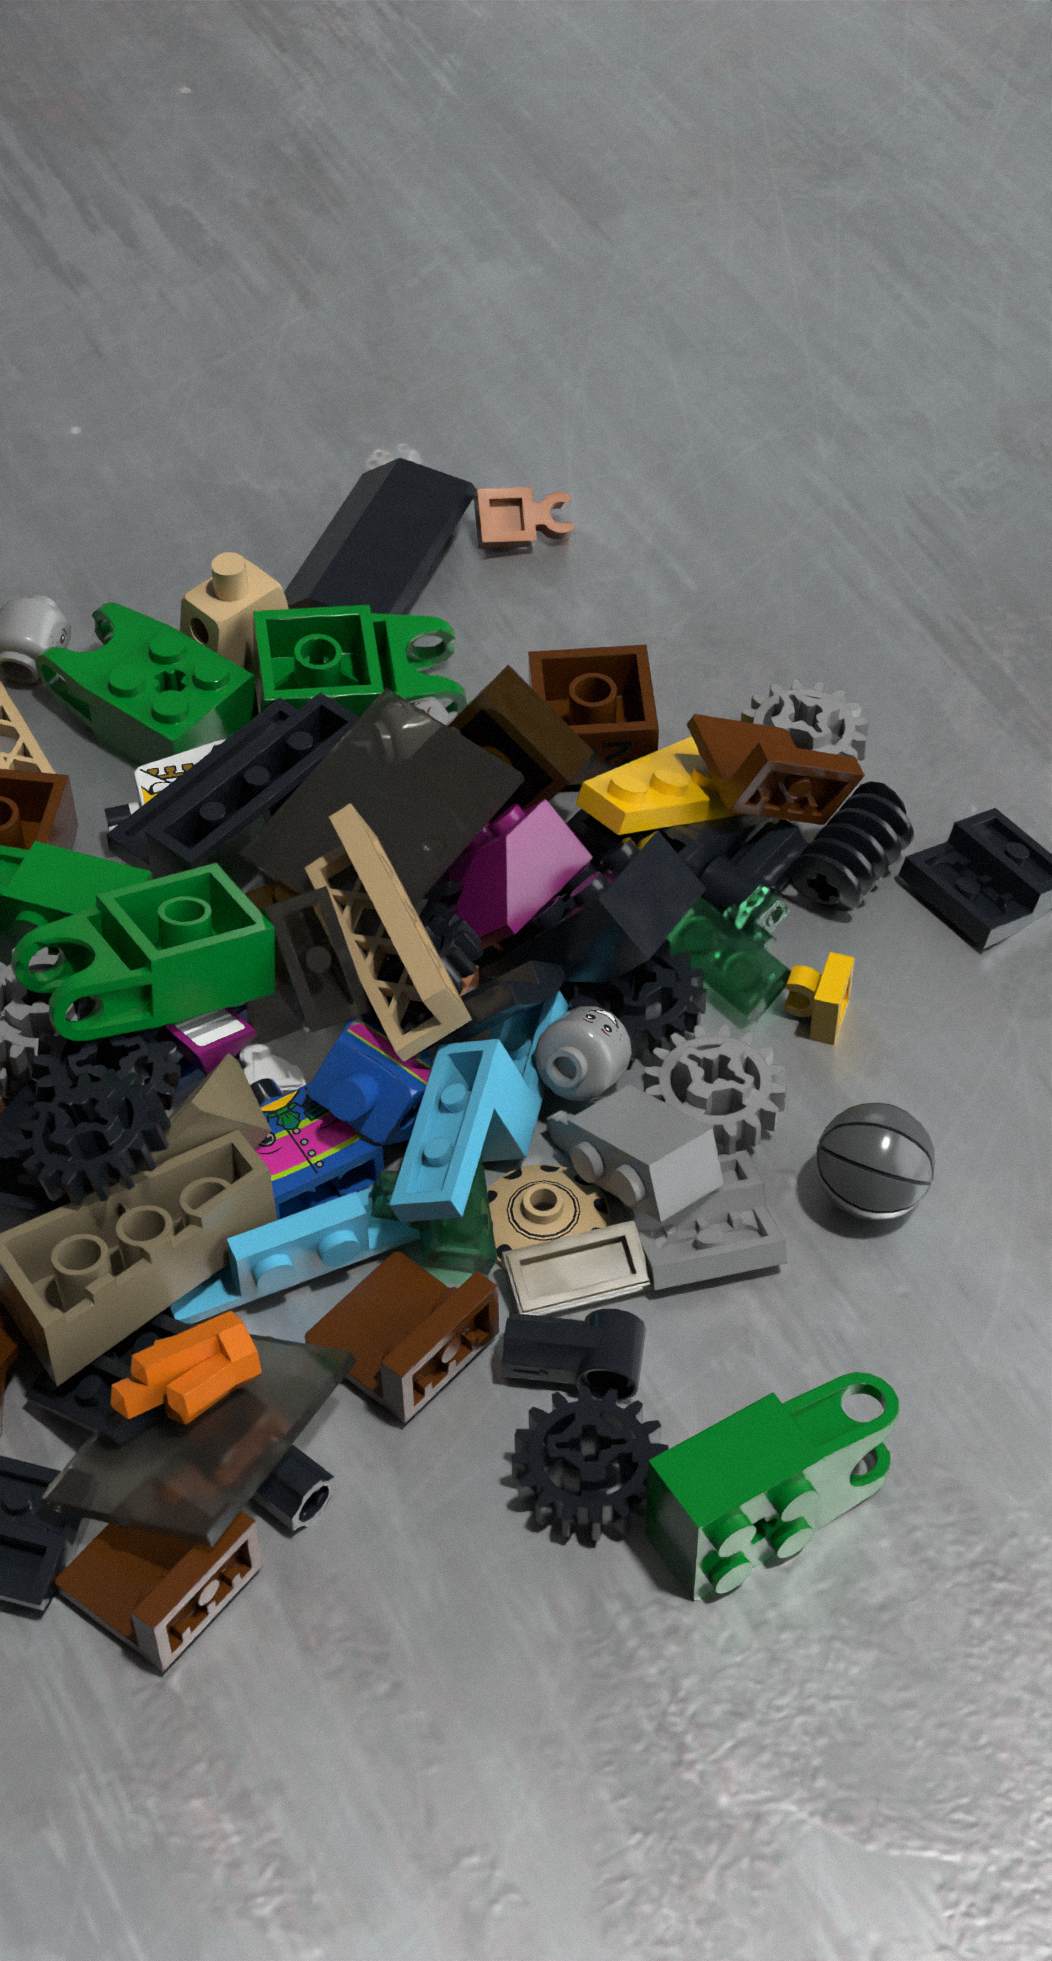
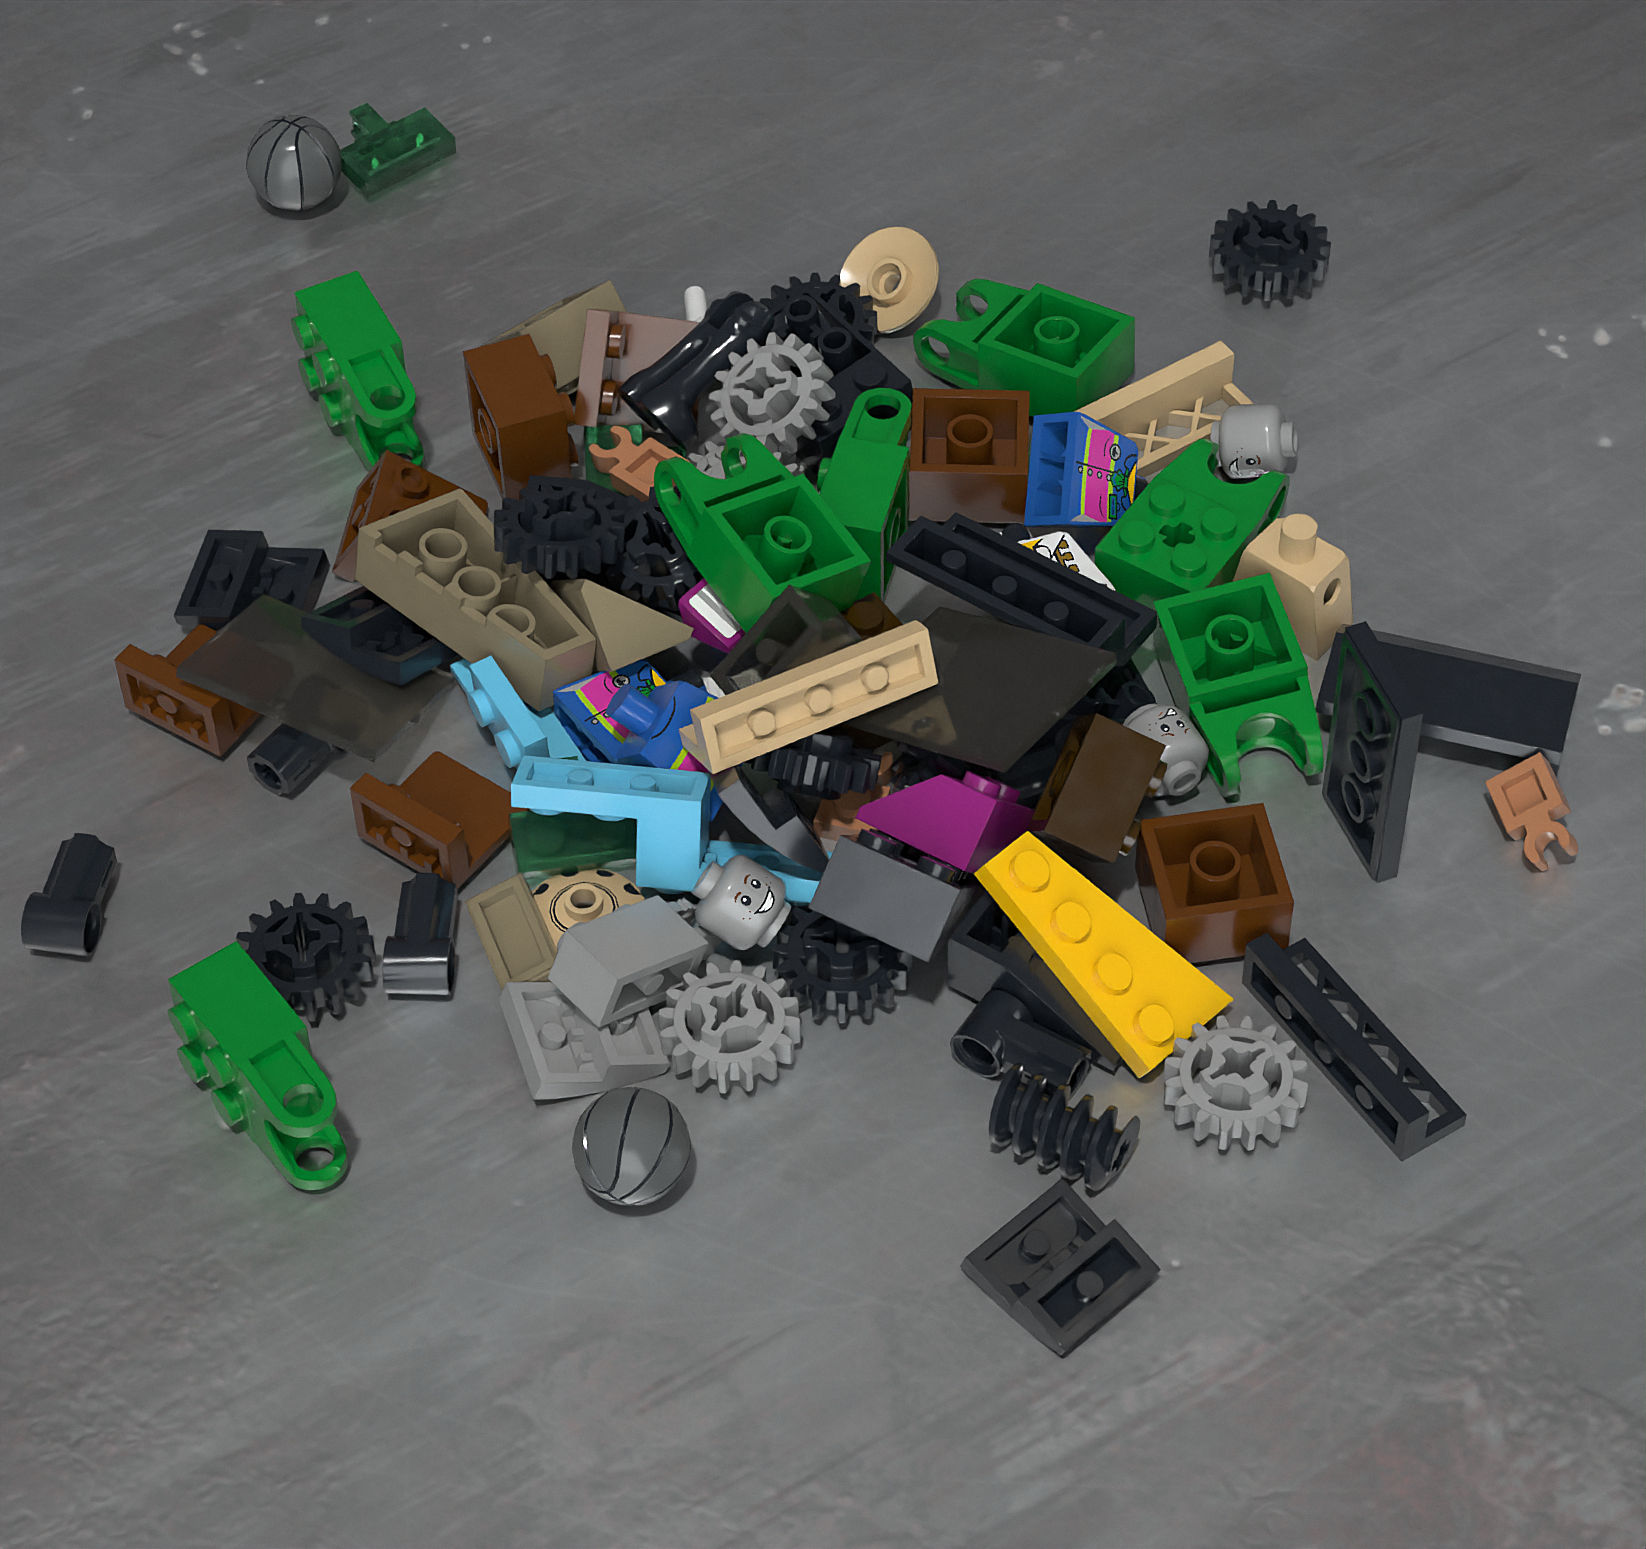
camera: 85 degrees right, 0 degrees up
orange rock [111,1310,262,1425] -> none
clear green hinge [666,884,791,1024] -> none
reddish brown bracket [687,714,865,825] -> none
yellow tile [784,952,855,1045] -> none
none -> black piece [21,833,117,957]
none -> blue torso [1024,412,1148,528]
none -> black fence [1242,933,1467,1162]
none -> black tile [1322,621,1423,883]

